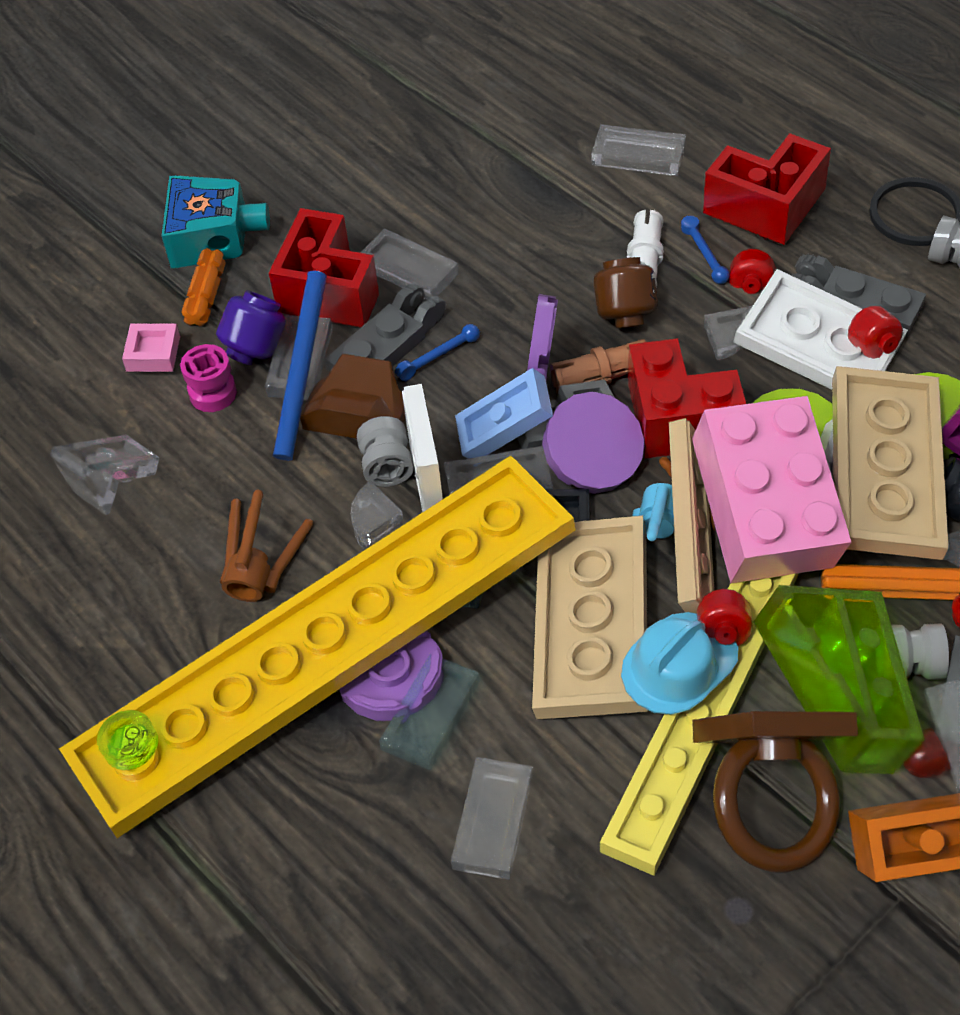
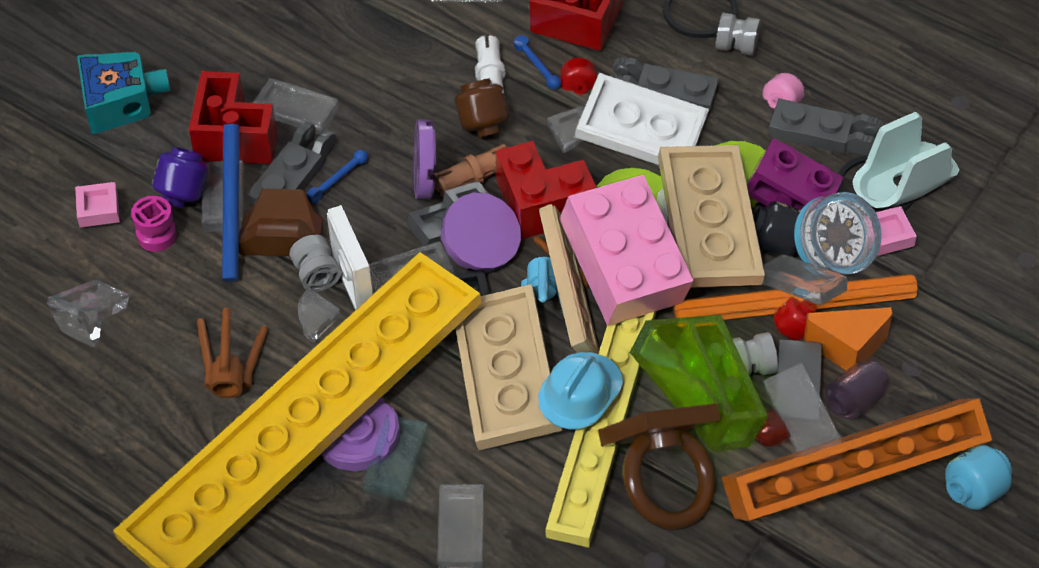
camera: 15 degrees left, 0 degrees up
clear neon green tile [97,710,158,770] -> none
orange axle [181,248,226,326] -> none
light blue plate [455,368,553,463] -> none
red piece [696,589,753,647] -> none
red piece [848,306,903,359] -> none

